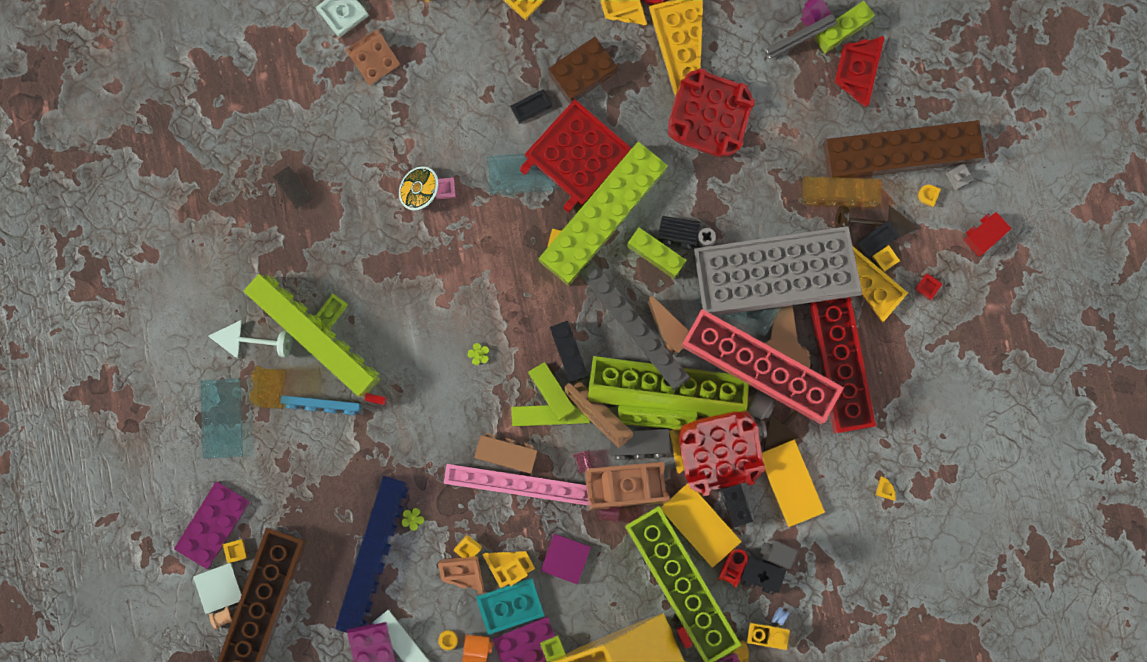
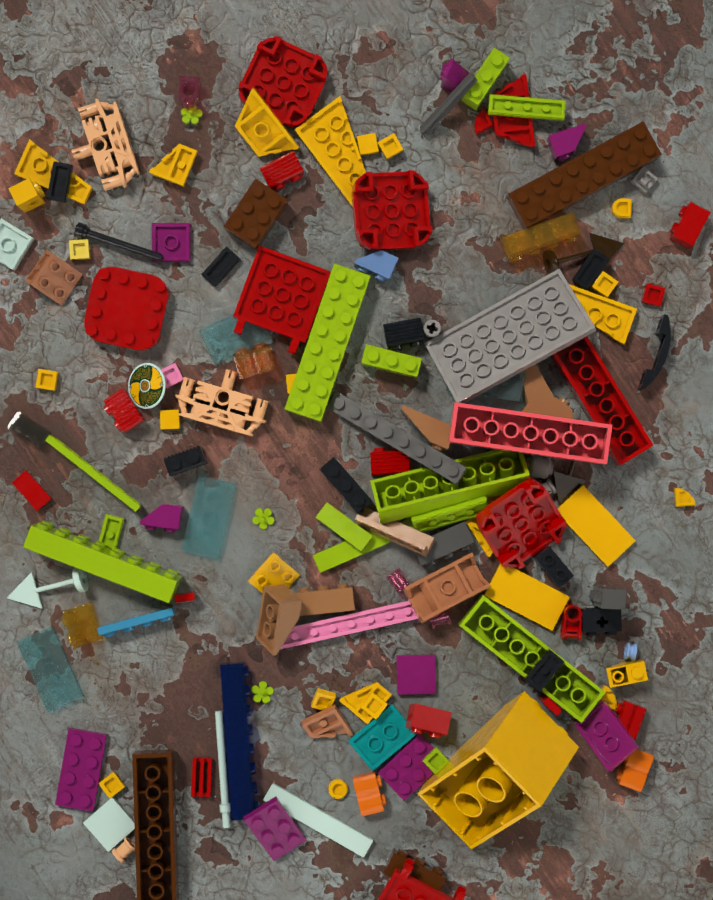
camera: 20 degrees left, 5 degrees up
none -> red tile [12,470,53,511]
none -> yellow tile [35,369,59,391]
none -> lime tile [45,435,143,512]
none -> light yellow tile [69,239,91,261]
none -> black piece [74,222,163,261]
none -> red plate [84,267,170,351]
none -> red brick [103,388,145,433]
none -> magenta slope [140,504,184,533]
none -> magenta tile [152,223,191,262]
none -> yellow tile [160,410,180,430]
none -> black brick [164,445,208,476]
none -> light nougat piece [175,369,269,437]
none -> clear light blue tile [182,475,236,558]
none -> red tile [191,757,213,798]
none -> light aqua bar [215,711,231,828]
none -> clear orange brick [232,342,276,379]
none -> yellow hinge [248,552,300,594]
none -> medium nougat slope [256,584,302,656]
none -> red brick [259,151,304,192]
none -> medium blue slope [354,250,399,282]
none -> yellow tile [357,133,379,156]
none -> red brick [370,447,410,475]
none -> yellow plate [377,133,403,160]
none -> red brick [405,703,452,739]
none -> red tile [474,109,494,135]
none -> lime tile [488,94,566,121]
none -> black plate [524,649,564,692]
none -> magenta slope [547,123,586,162]
none -> black slope [638,314,671,390]

